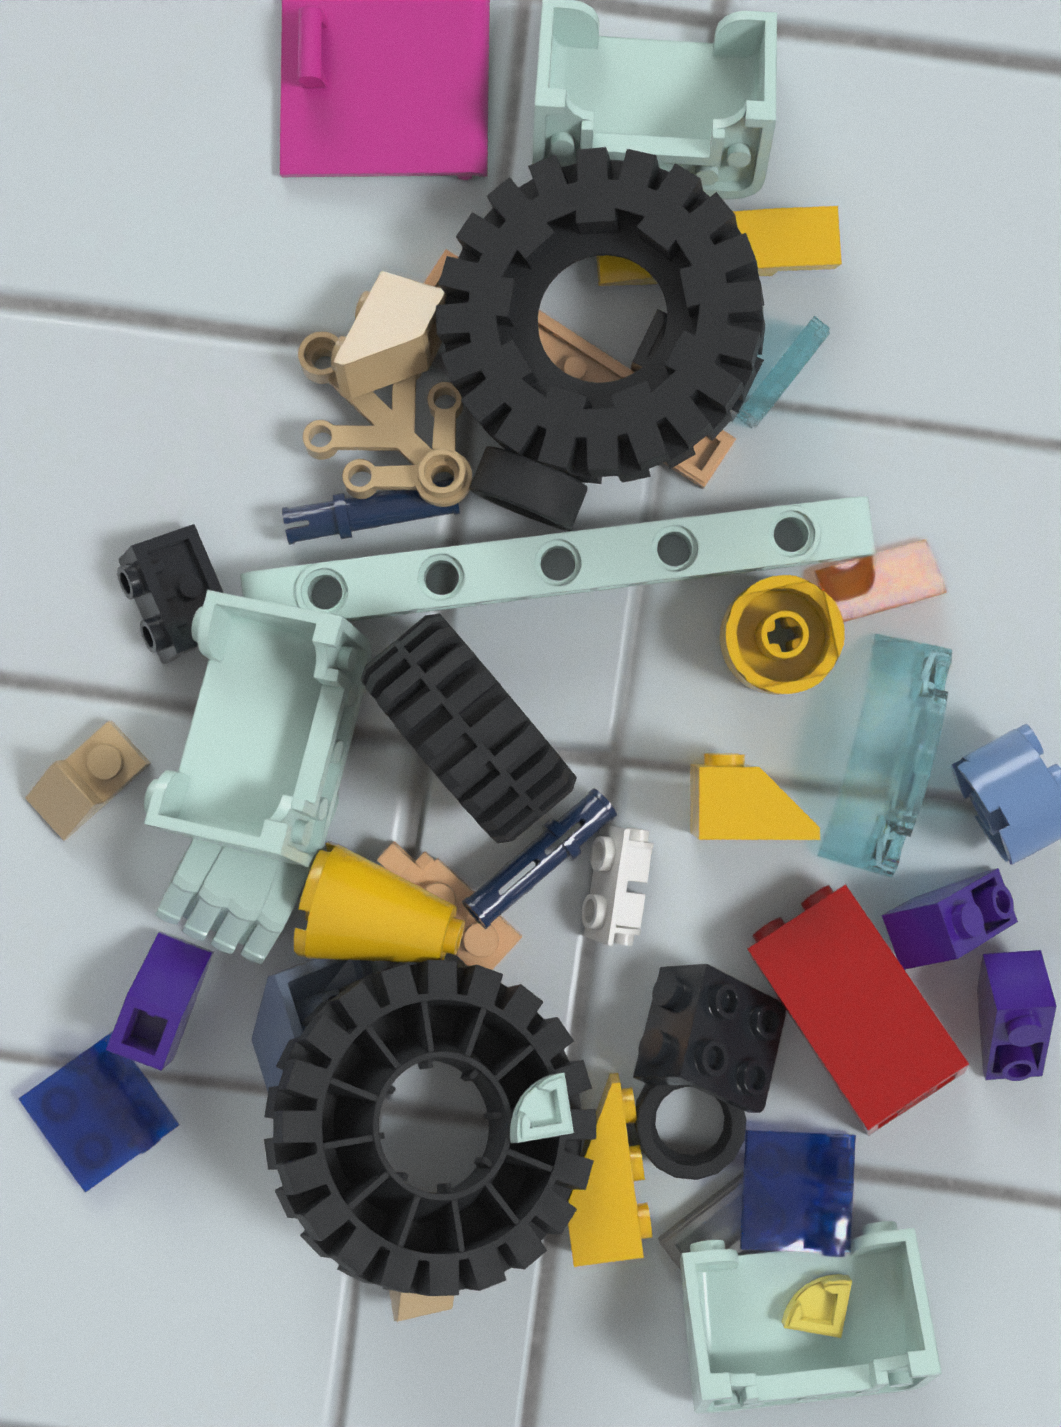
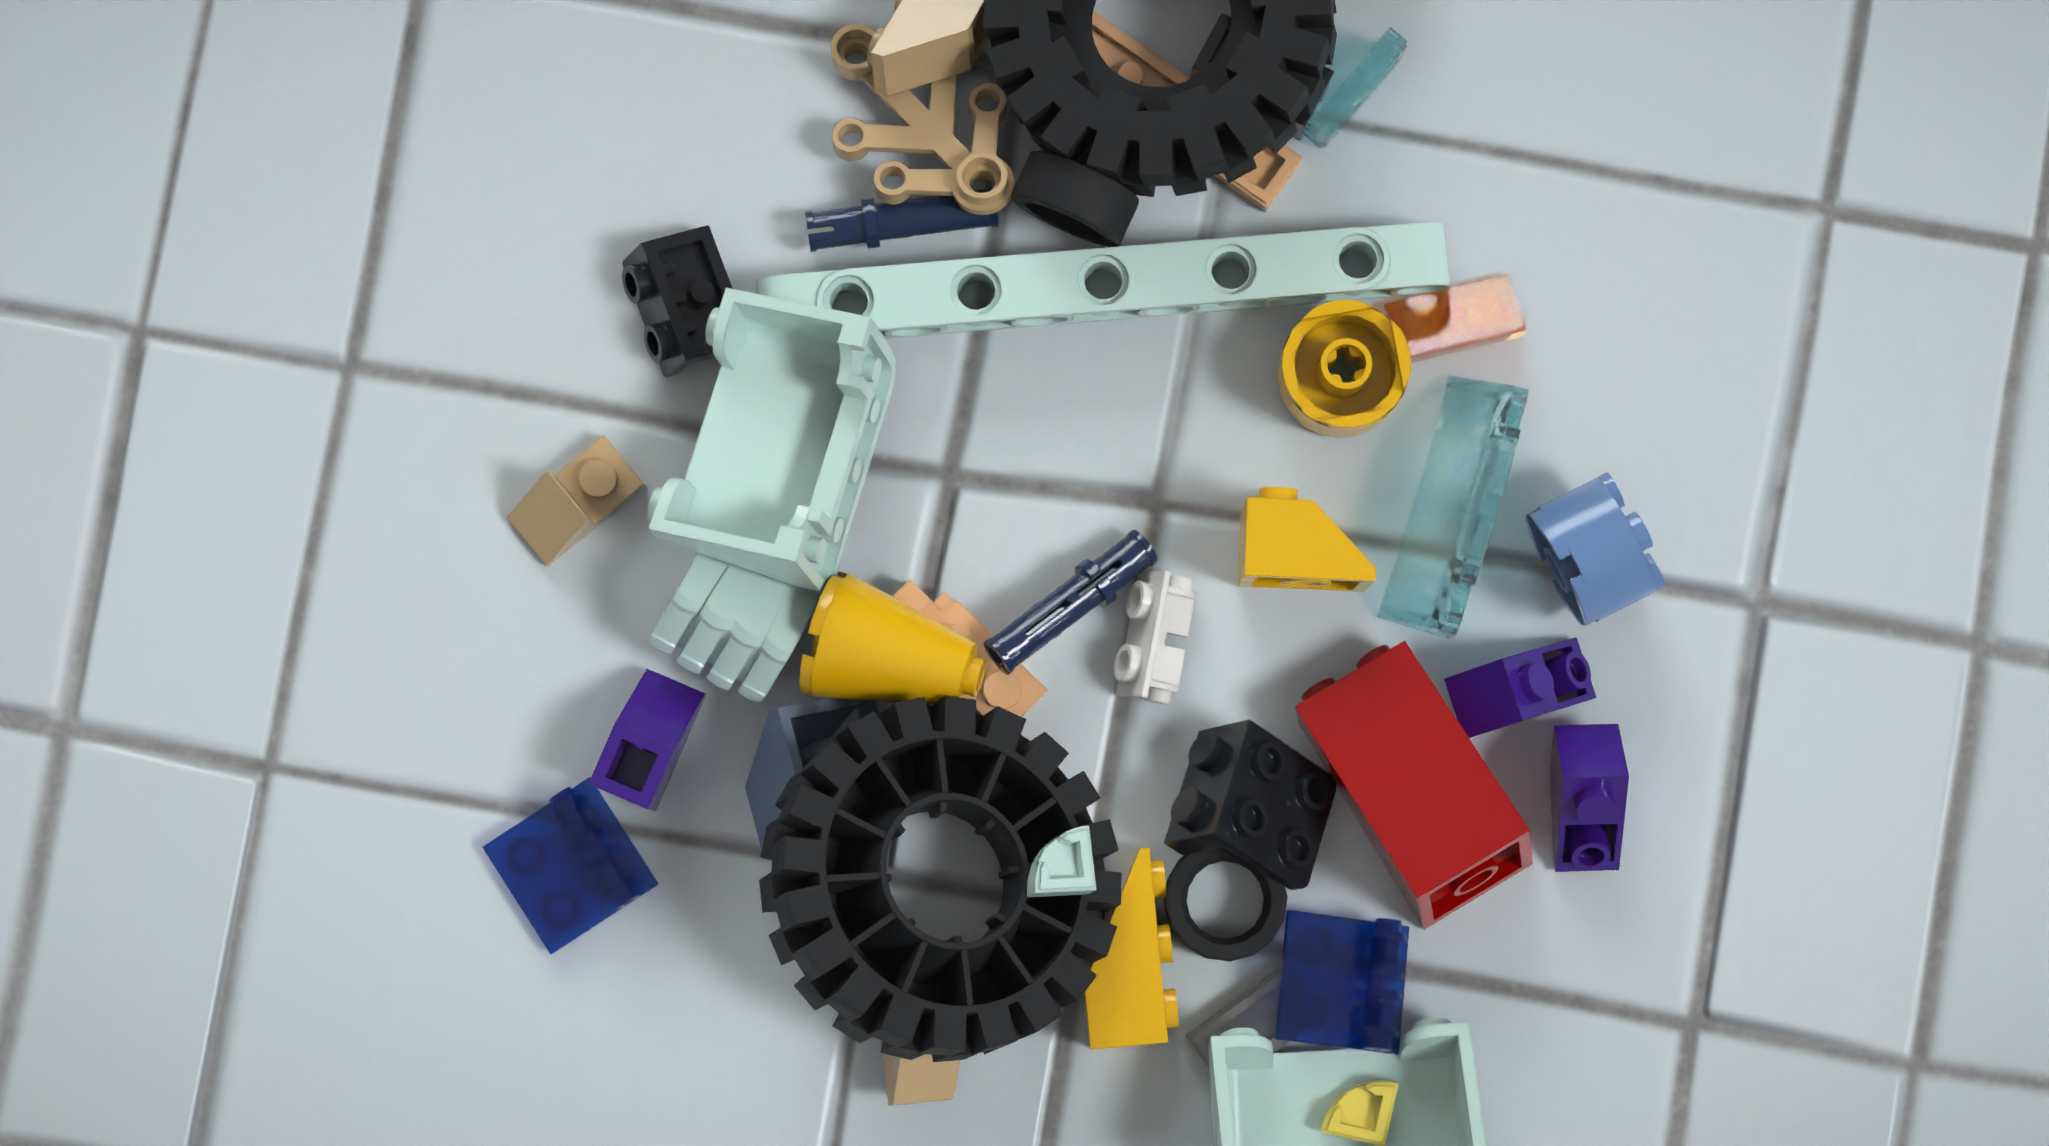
camera: 10 degrees right, 5 degrees down
black tyre [361,613,577,843] -> none

